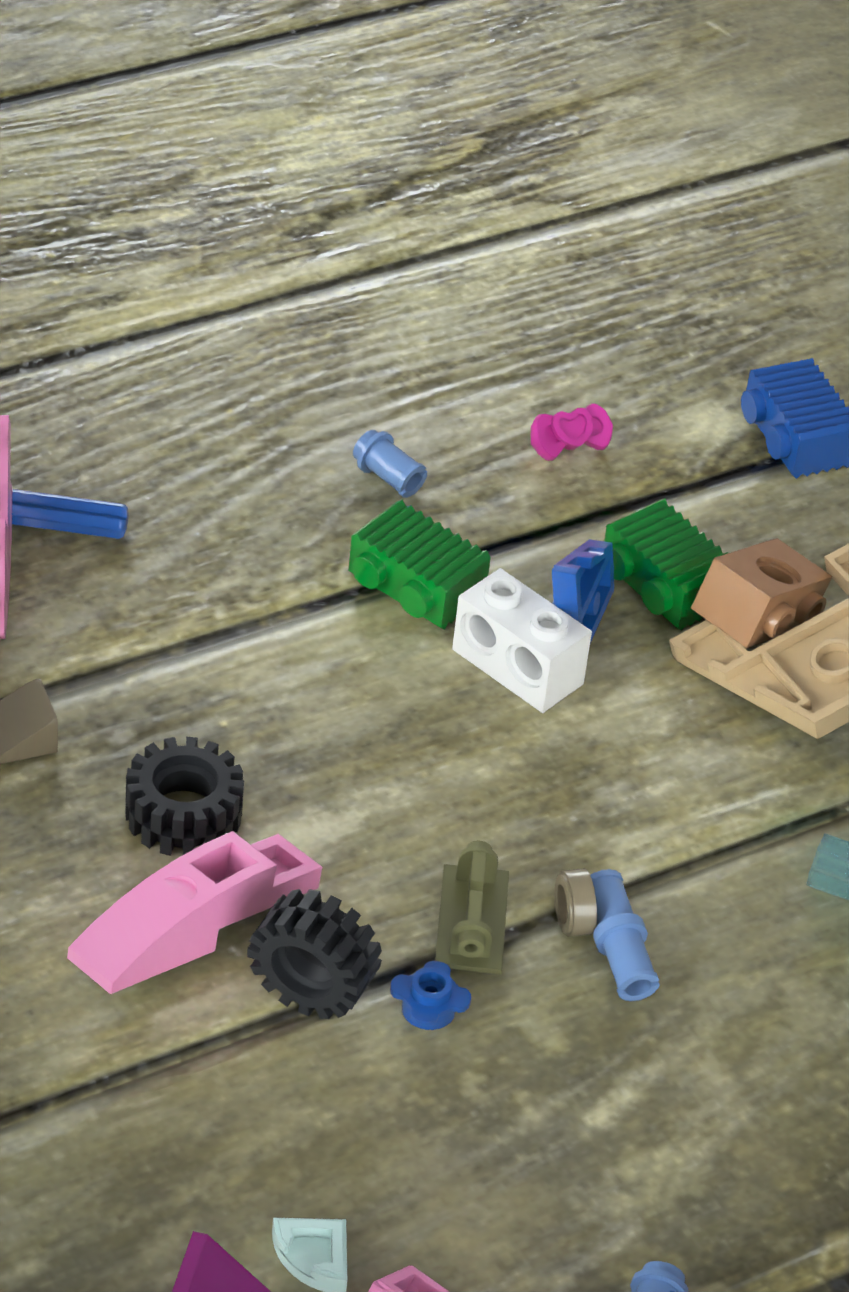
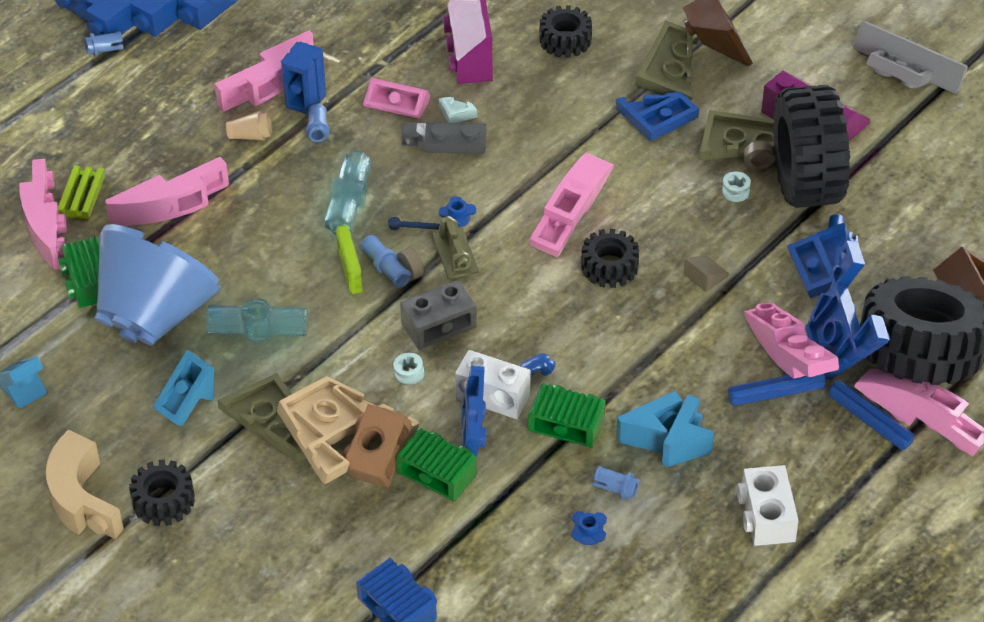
camera: 165 degrees right, 5 degrees up
black tyre [247,889,382,1019] -> none
dark pink piece [530,403,613,461] -> none
none -> clear light blue piece [325,151,372,235]
none -> lime tile [336,225,363,294]
none -> dark blue hinge [388,217,440,230]
none -> light aqua bush [393,353,425,385]
none -> flat silver brick [400,280,477,350]
none -> dark grey hinge [402,123,487,154]
none -> blue arm [519,353,556,379]
none -> blue plate [571,511,607,545]
none -> dark azure slope [616,391,682,452]
none -> dark azure slope [662,395,714,467]
none -> white brick [737,465,799,546]

